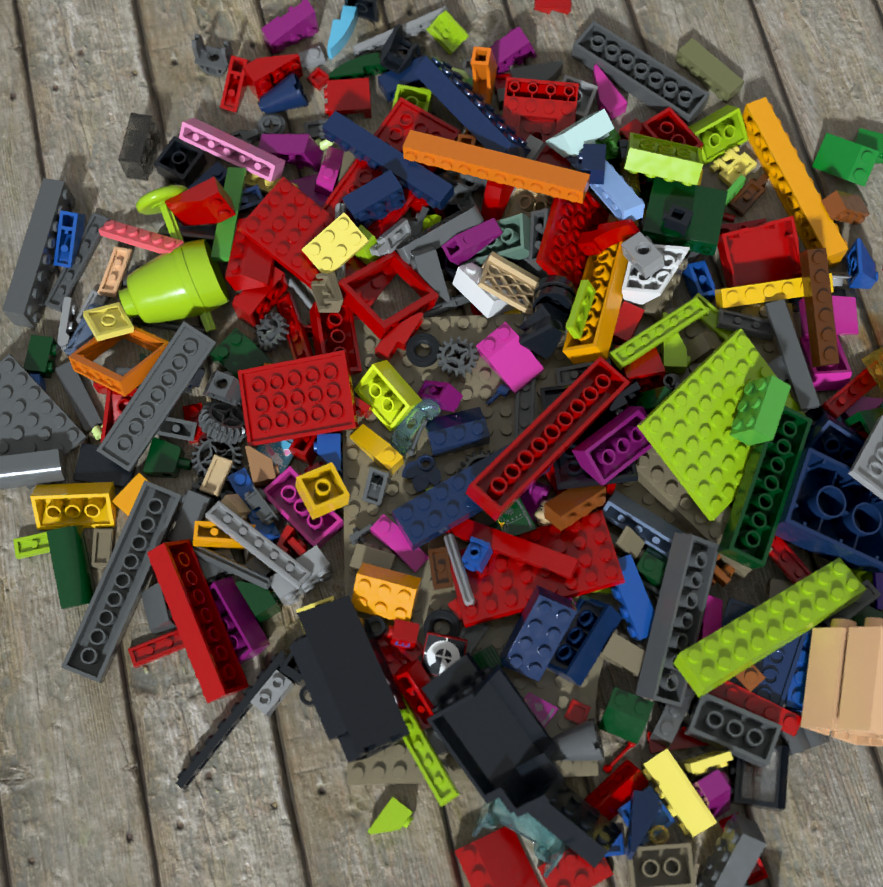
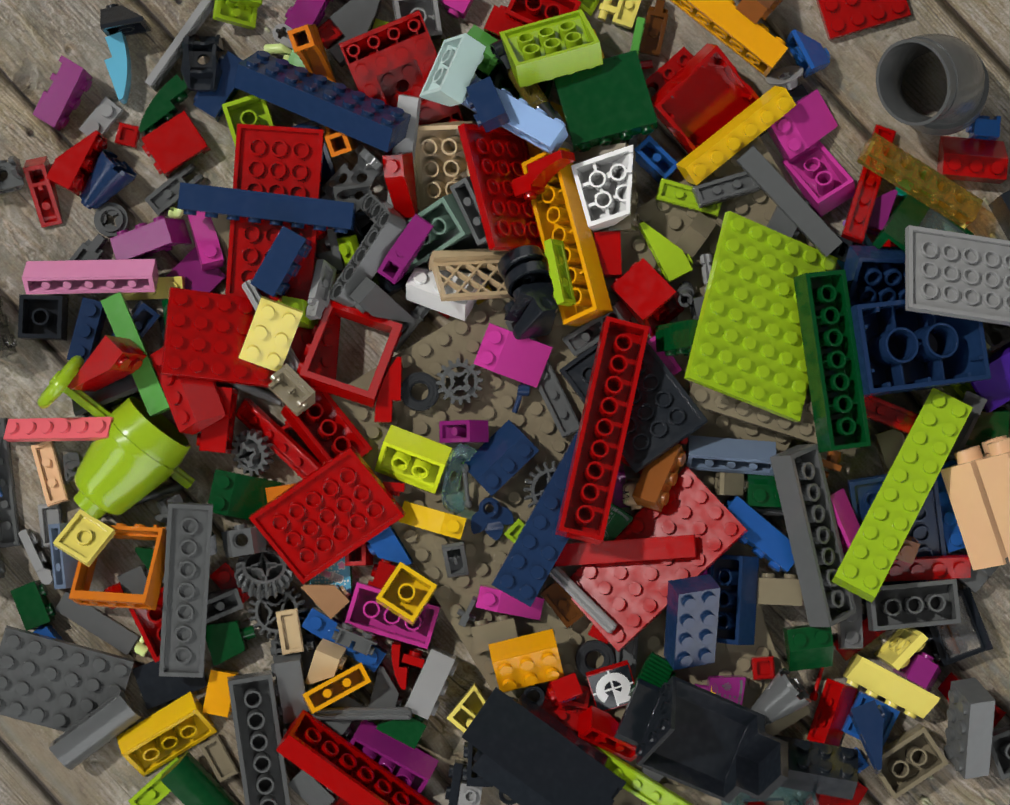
camera: 35 degrees left, 15 degrees up
light grey tile [205,501,312,590] -> none
orange brick [402,130,590,204] -> none
blue brick [461,537,493,572] -> none
magenta slope [572,406,652,485] -> none
black slope [606,382,641,418] -> none
lime tile [608,296,709,370] -> none
light grey brick [621,232,665,279] -> none
clear yellow bush [649,825,669,845] -> none
black brick [662,204,694,237] -> none
bright green brick [730,375,791,446] -> none
reddish brown brick [799,248,839,368] -> none

